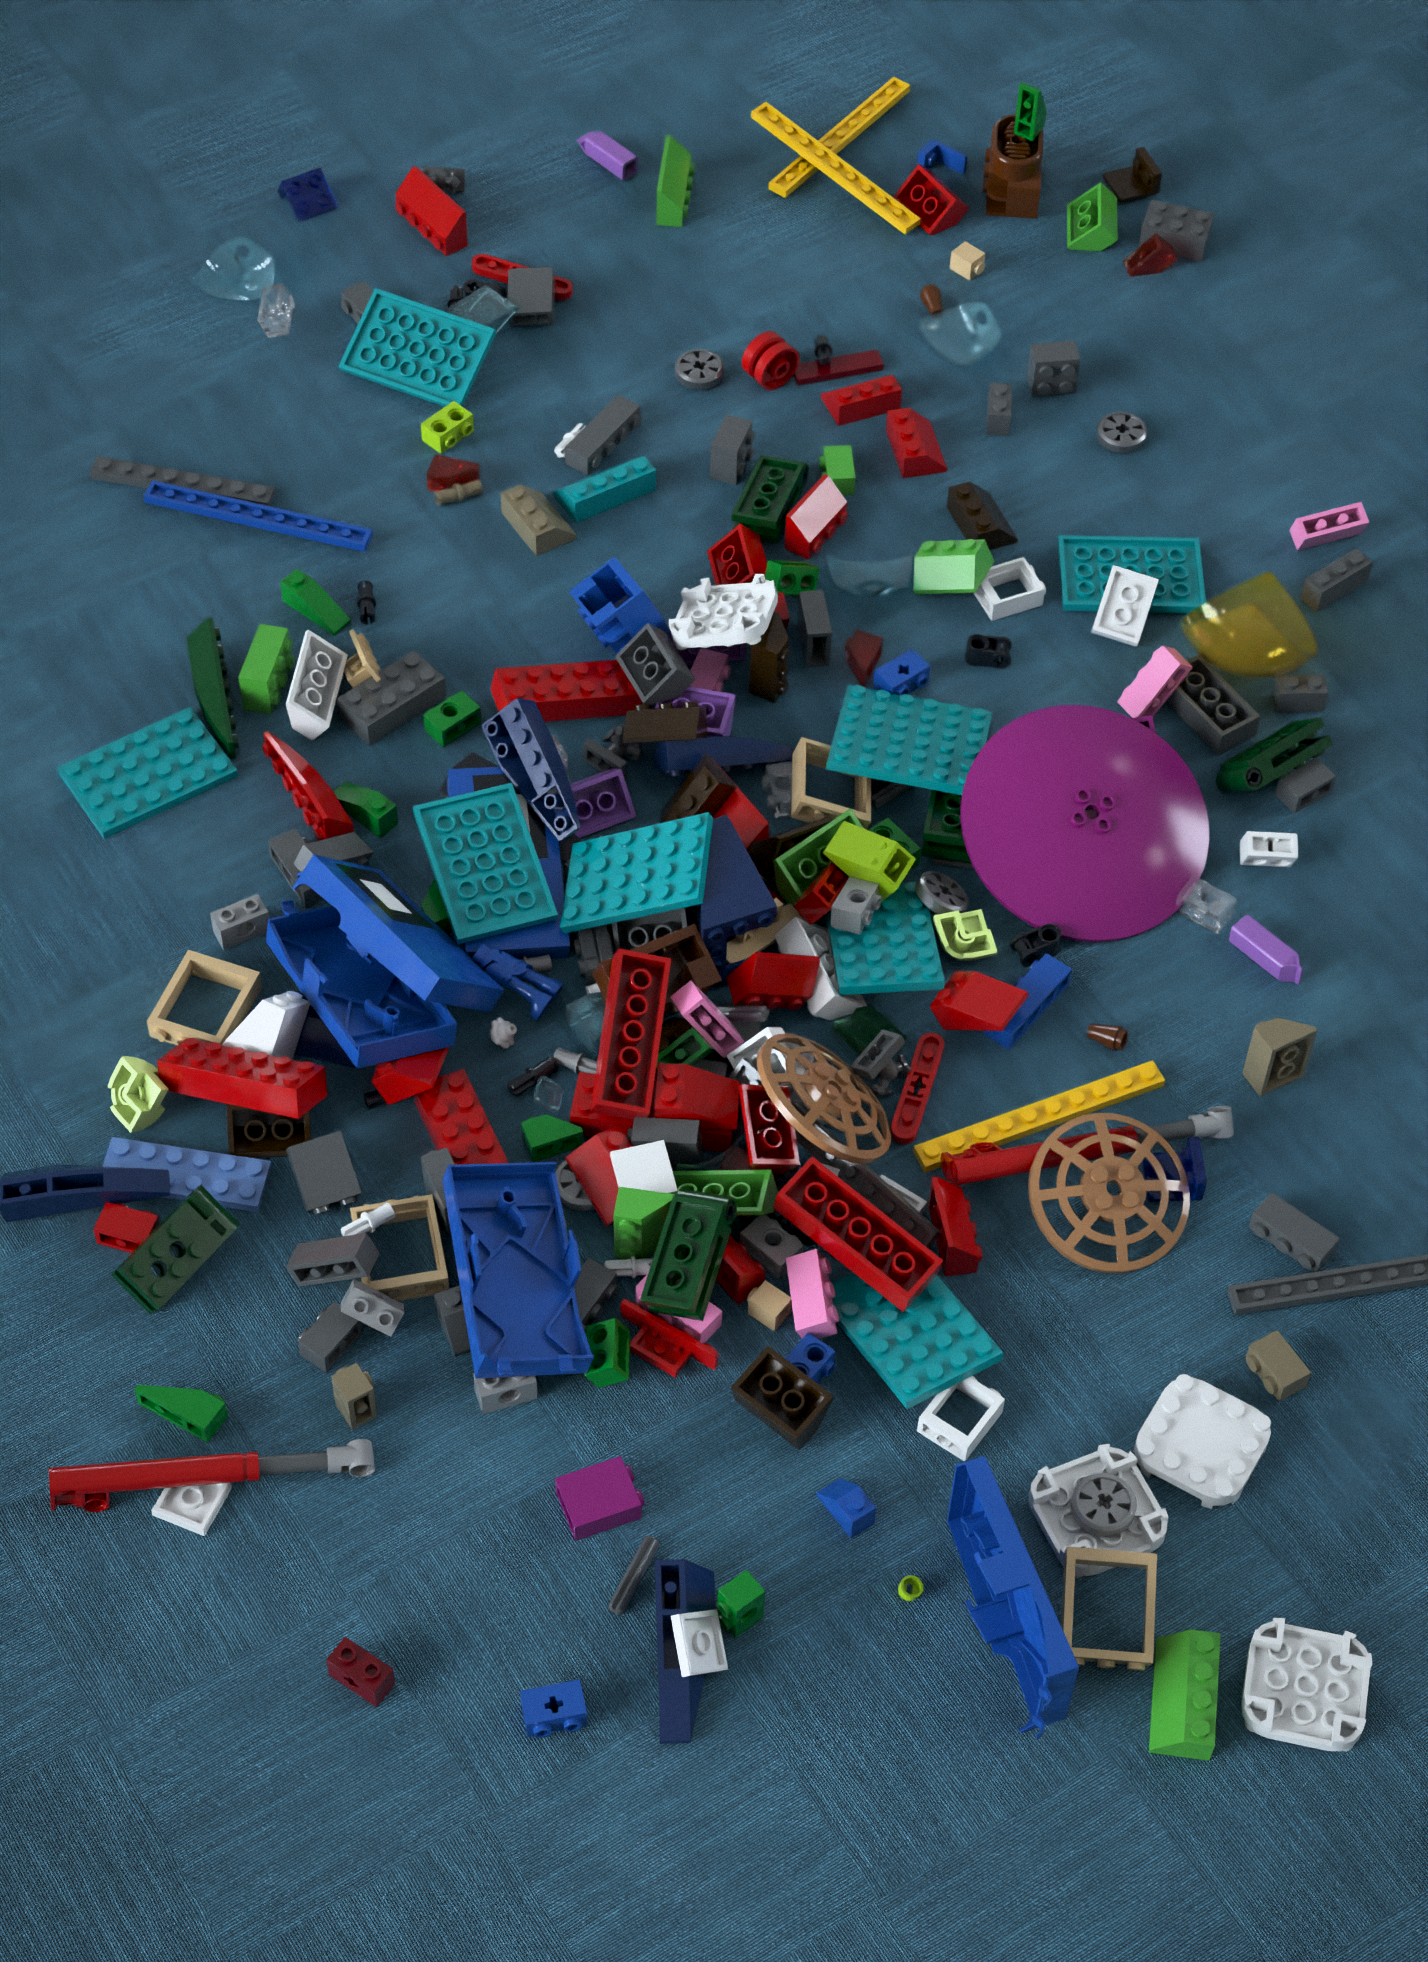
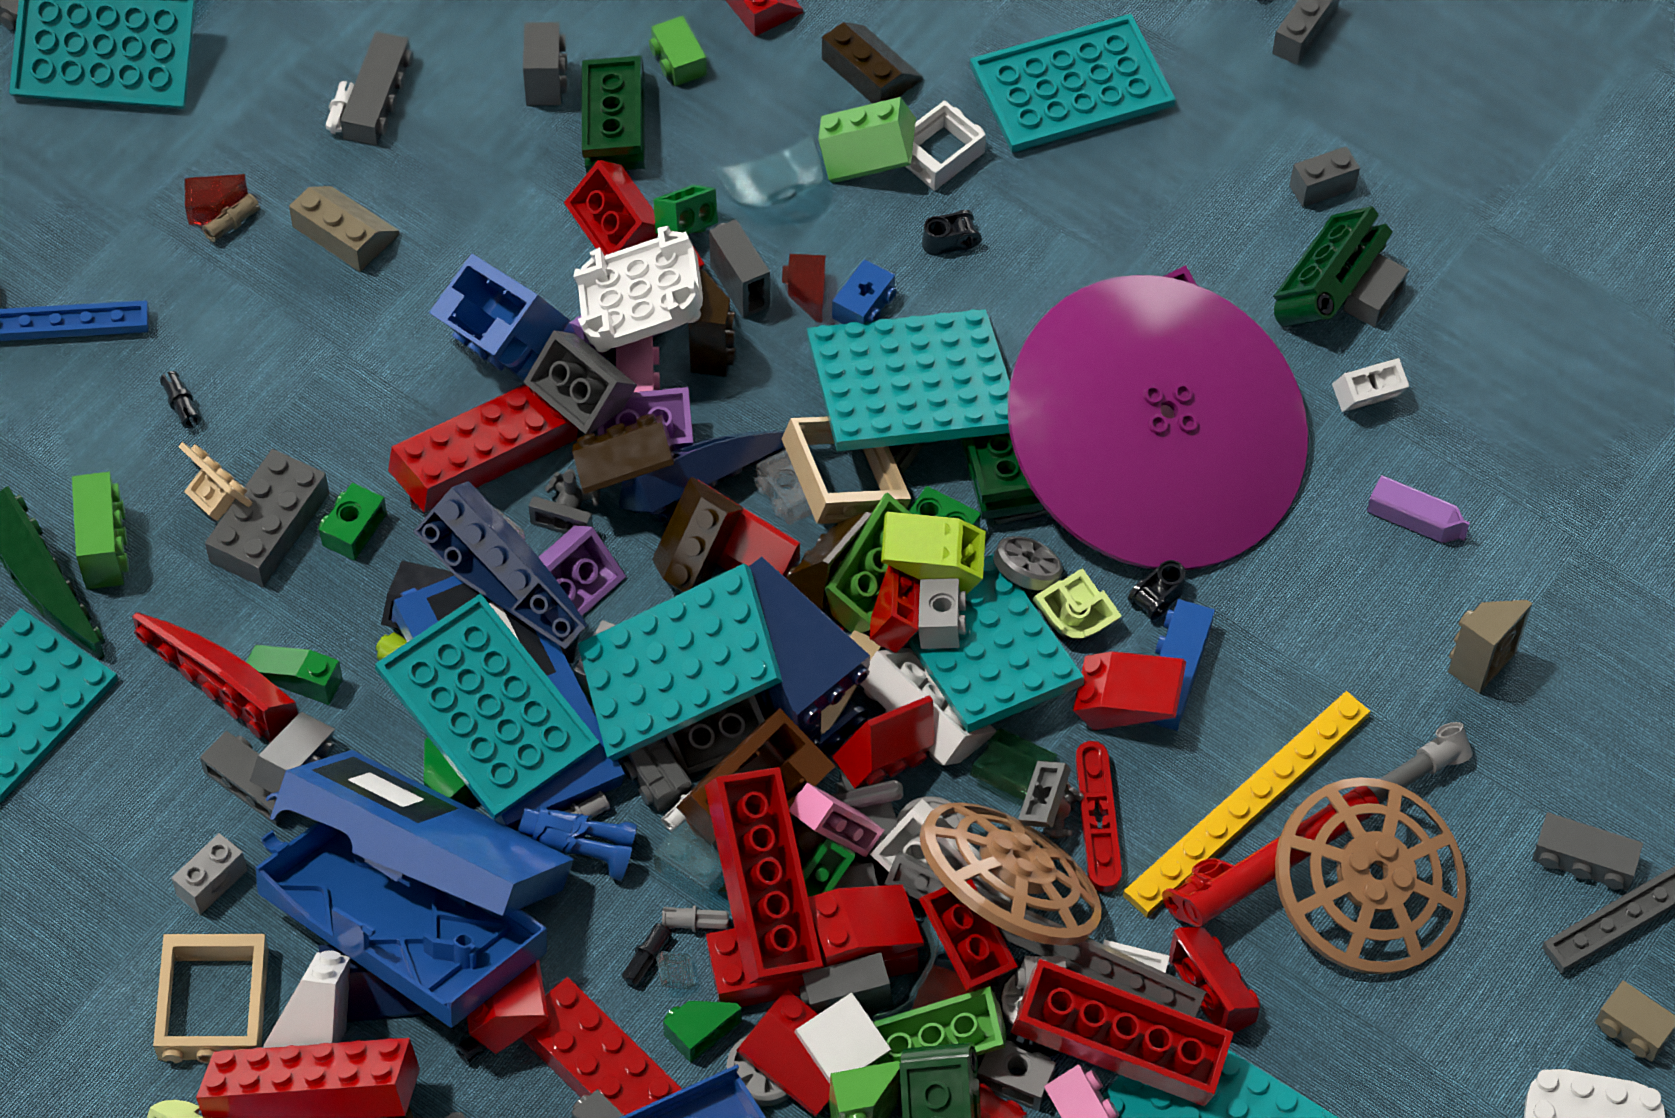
camera: 20 degrees left, 5 degrees up
green slope [280,569,351,636] -> none
white slope [286,630,348,740] -> none
lime brick [421,401,474,454] -> none
white plant [490,1017,517,1049] -> none
teal slope [553,456,656,523] -> none
slope [785,474,848,560] -> none
reddish brown cone [1087,1023,1128,1051] -> none
white plate [1091,565,1159,647] -> none
bright pink brick [1117,645,1193,718] -> none
clear blue bracket [1142,1136,1207,1202] -> none
dark grey brick [1166,654,1261,755] -> none
clear brick [1176,876,1237,934] -> none
clear yellow windscreen [1179,572,1319,679] -> none

